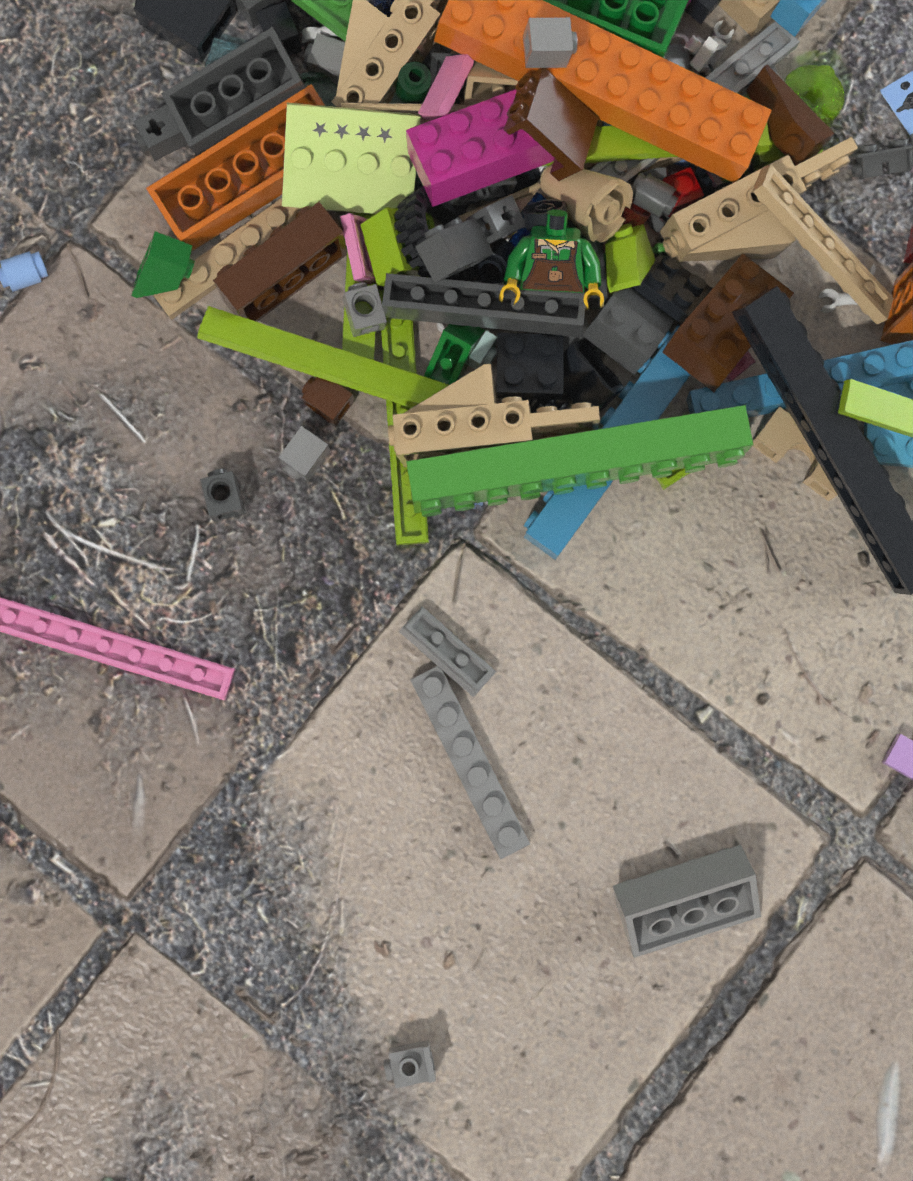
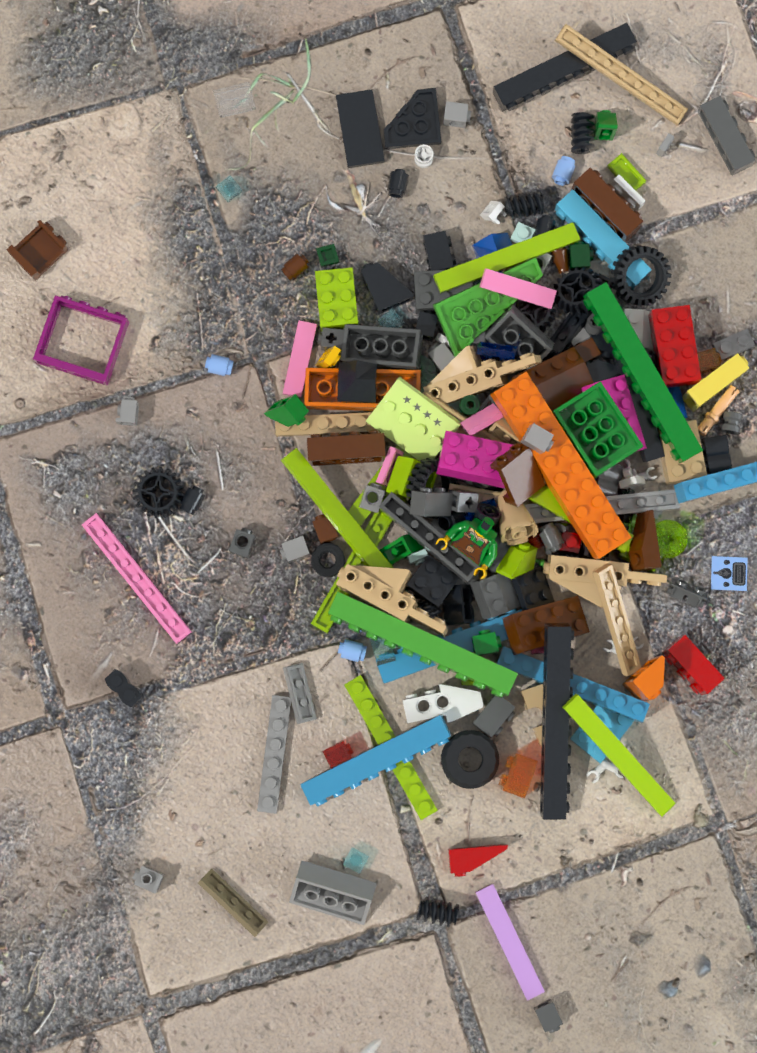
camera: 35 degrees right, 0 degrees up
none -> black brick [105,669,144,707]
none -> black gear [132,467,185,519]
none -> black brick [180,485,205,515]
none -> dark tan plate [198,868,268,937]
none -> reddish brown brick [281,253,309,281]
none -> bright pink tile [283,320,317,398]
none -> dark azure brick [300,715,452,807]
none -> black tyre [311,543,345,577]
none -> lime brick [315,267,358,332]
none -> yellow plate [315,346,341,368]
none -> dark green plate [316,244,339,268]
none -> clear red brick [323,741,354,769]
none -> black slope [337,360,377,403]
none -> light blue brick [338,639,367,662]
none -> clear light blue plate [343,847,369,874]
none -> lime plate [344,675,438,820]
none -> clear light blue tile [369,638,396,666]
none -> white brick [402,684,484,723]
none -> black piece [416,896,459,928]
none -> black tyre [441,730,499,789]
none -> red slope [448,844,508,877]
none -> green brick [471,629,501,655]
none -> dark grey brick [472,695,516,738]
none -> clear orange brick [498,753,538,798]

